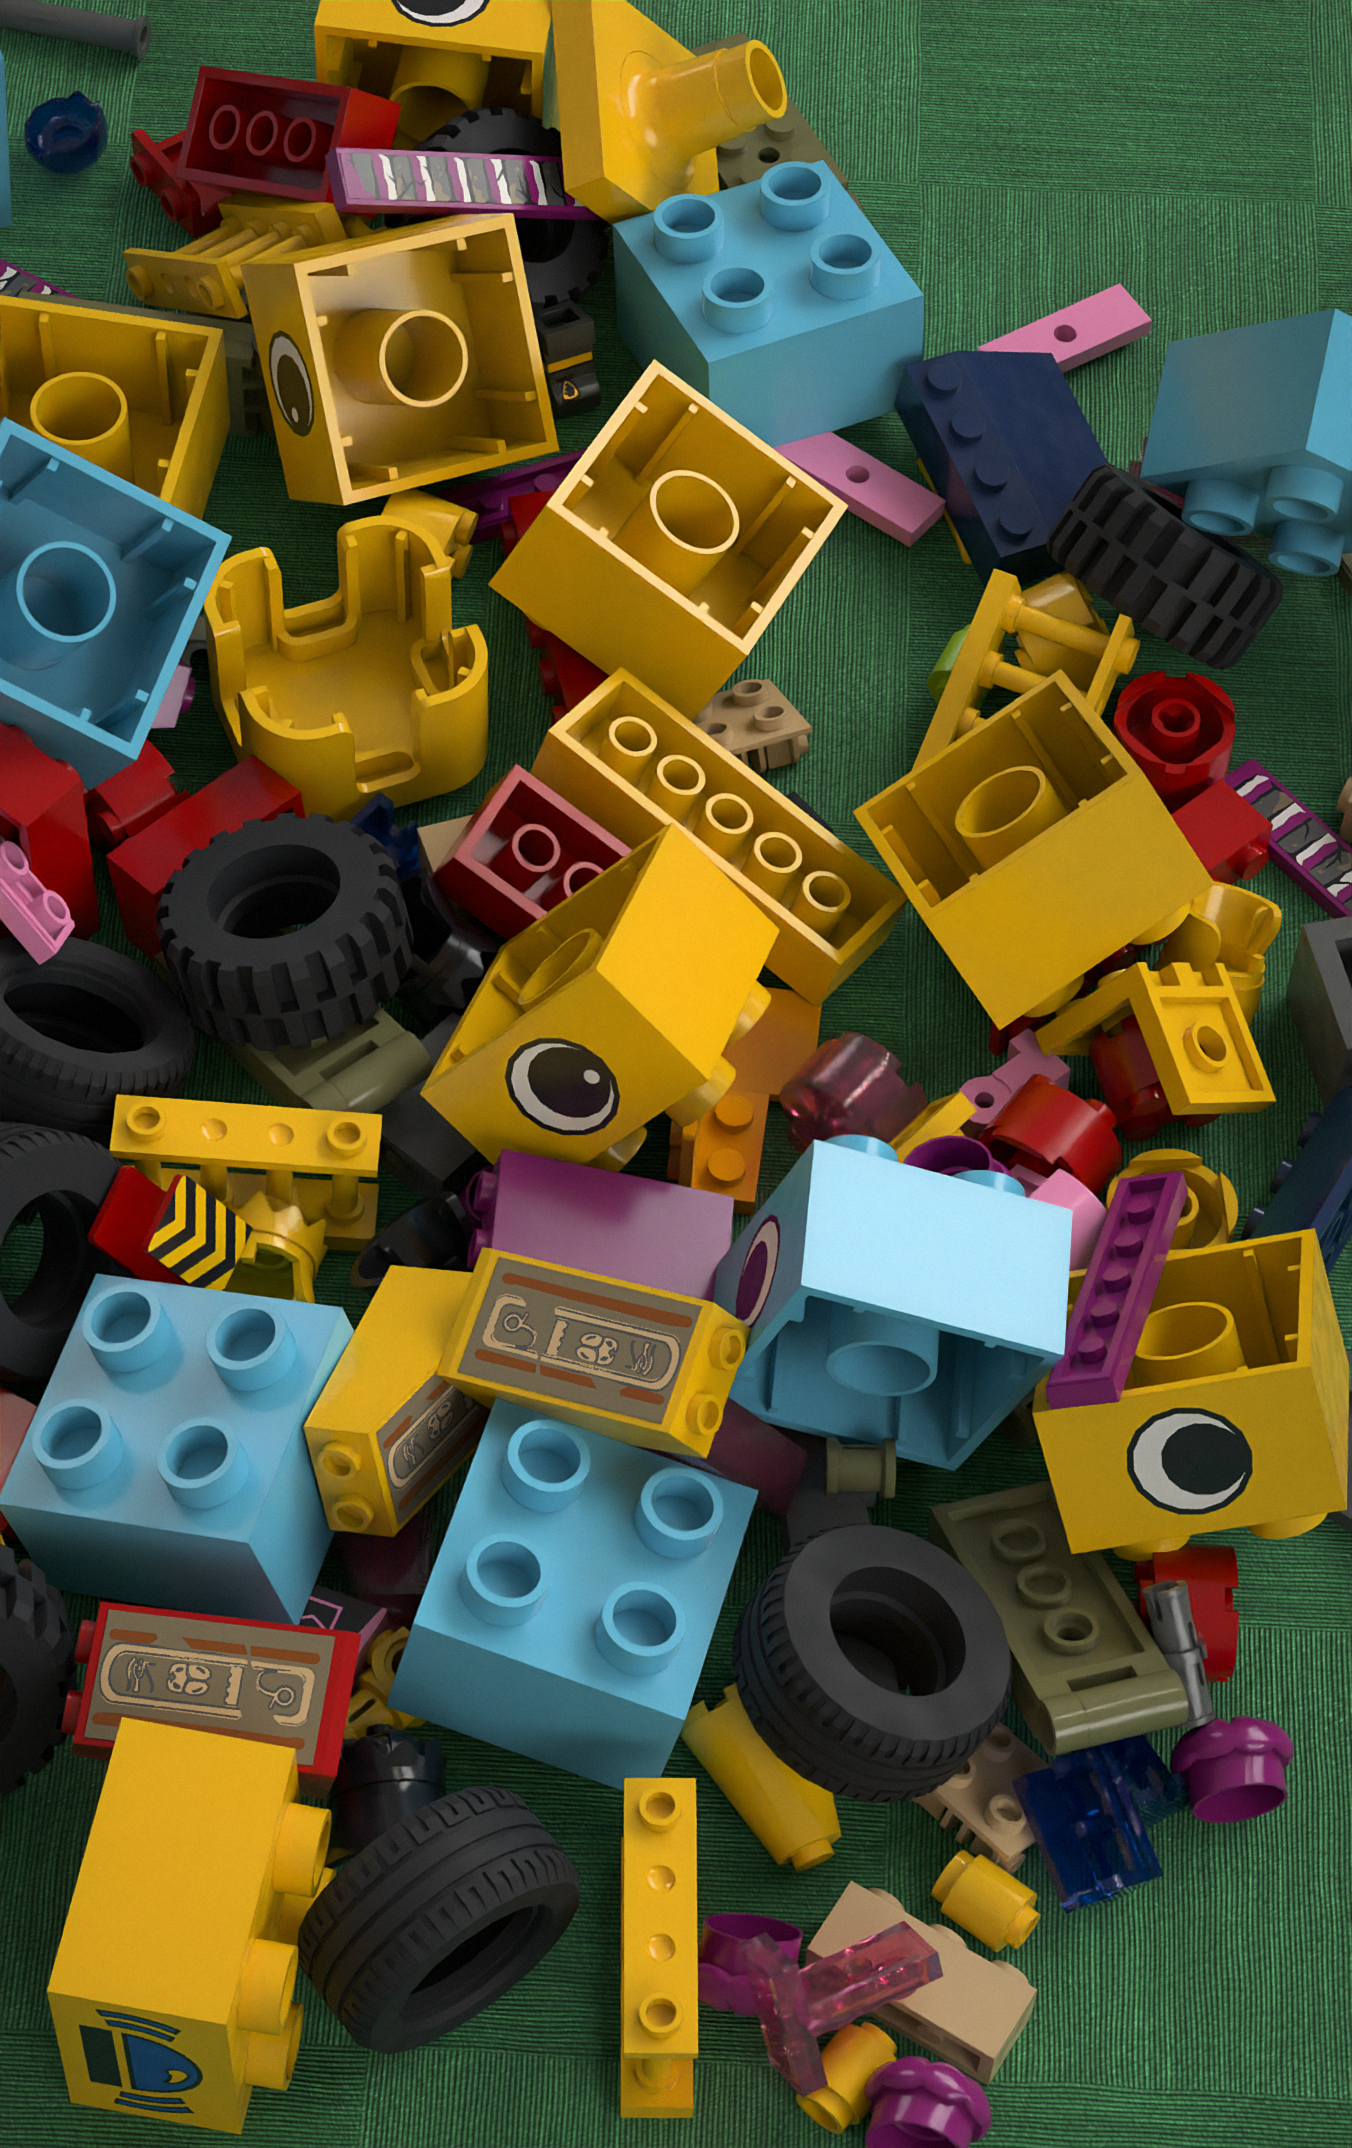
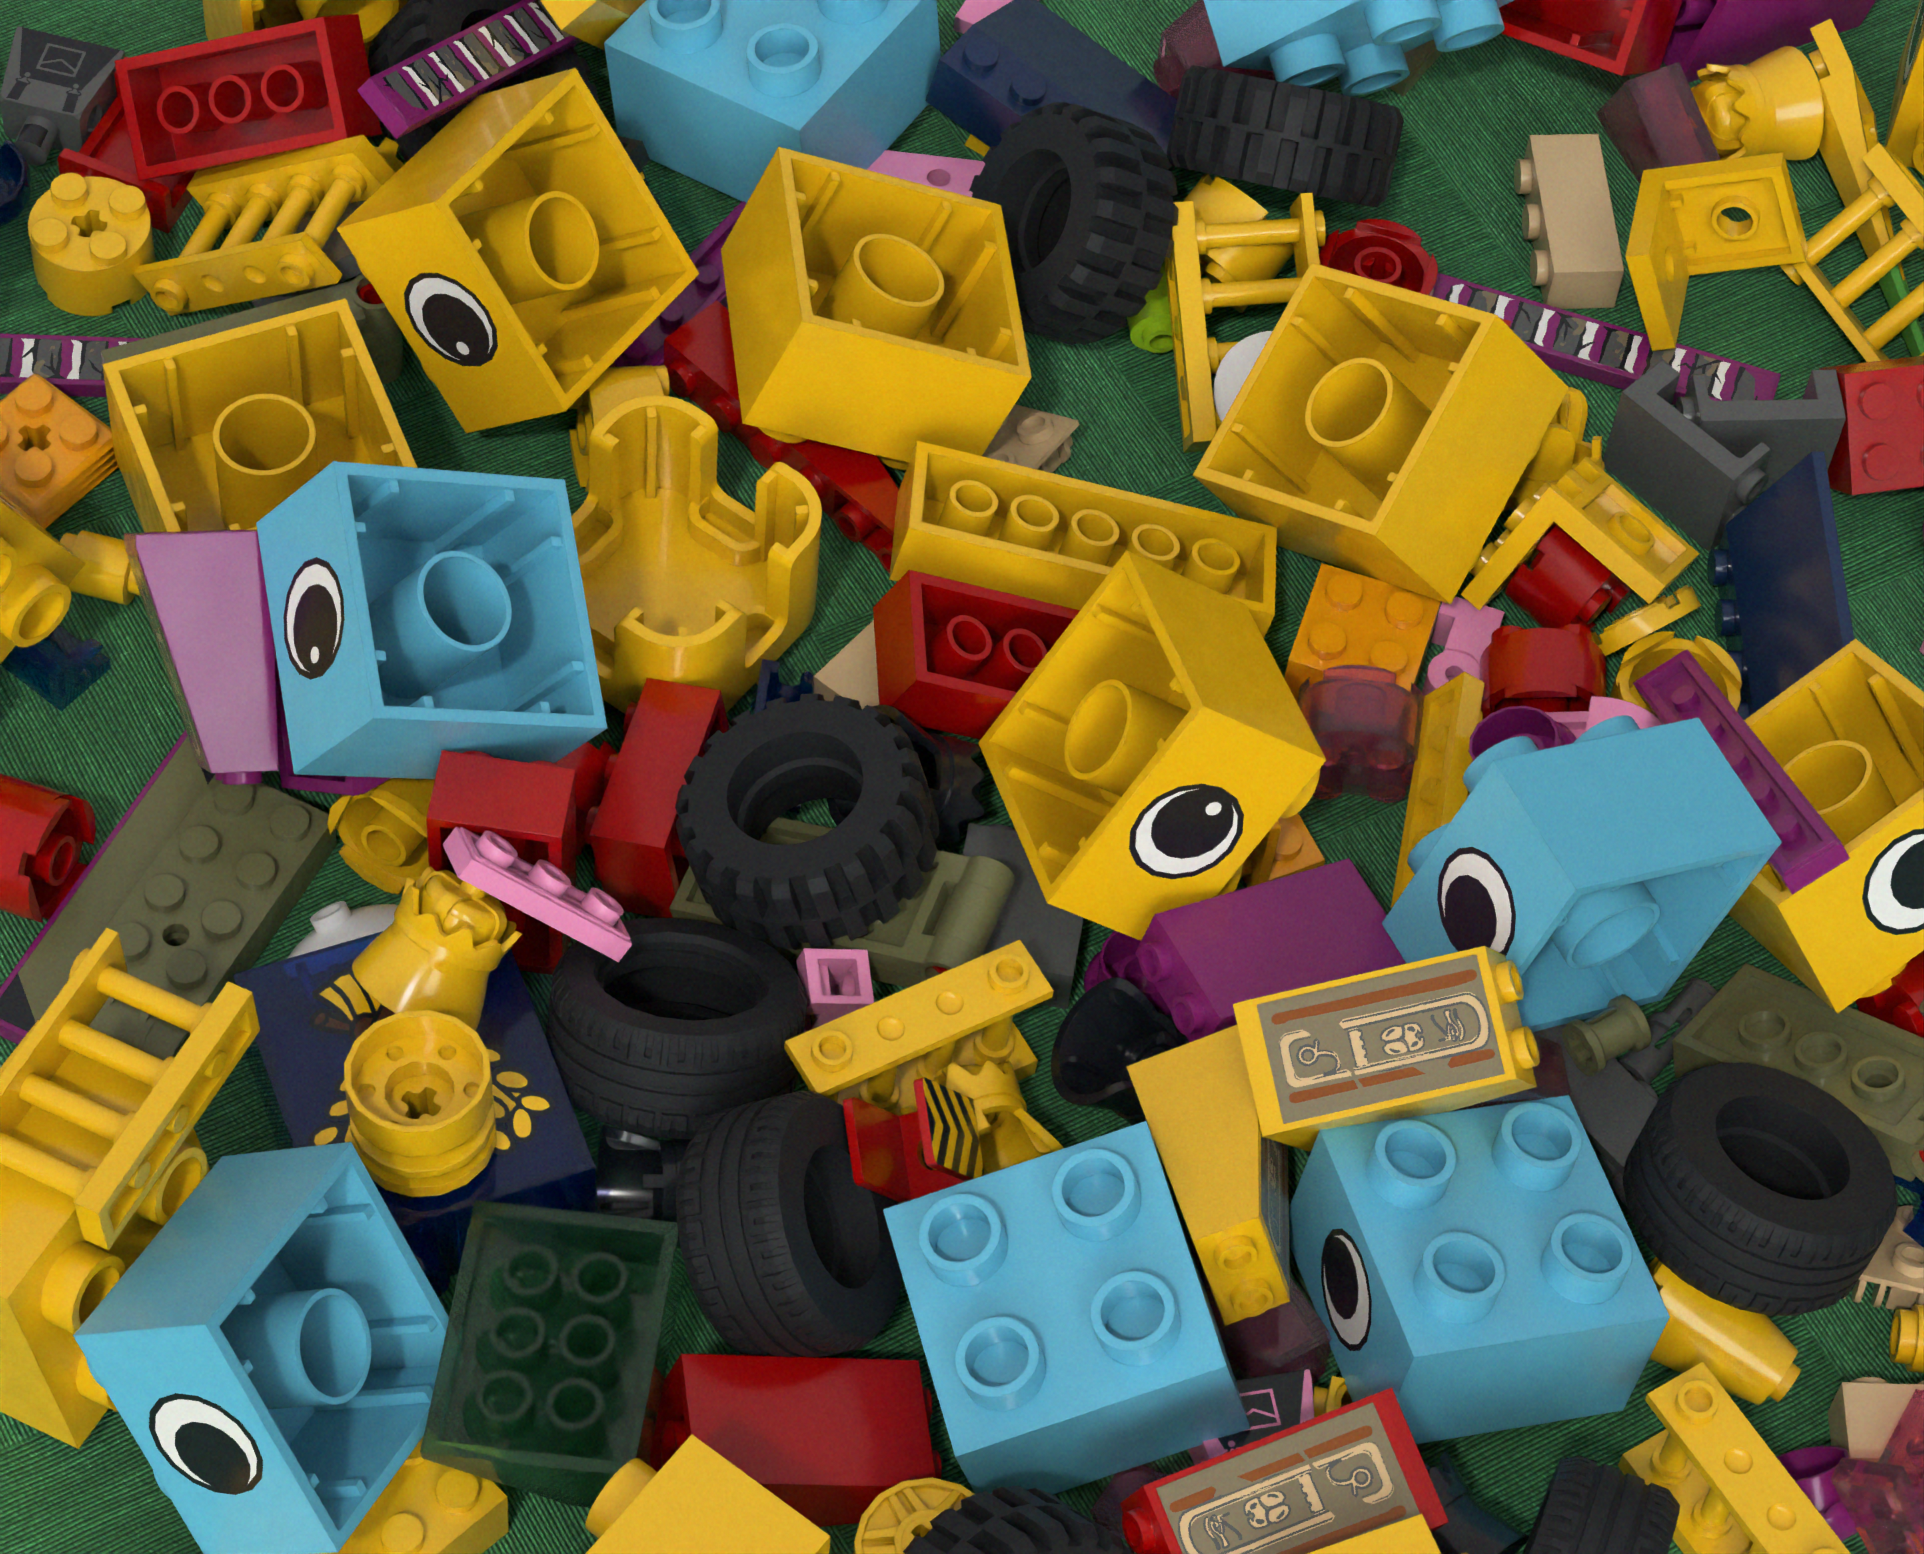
camera: 35 degrees left, 0 degrees up
none -> dark grey torso [0,26,125,166]
none -> yellow brick [28,173,156,317]
none -> bright pink leg [796,948,874,1033]
none -> black tyre [969,102,1179,345]
none -> light orange brick [1284,563,1441,738]
none -> yellow tile [1592,585,1701,656]
none -> dark grey pin [1617,978,1717,1085]

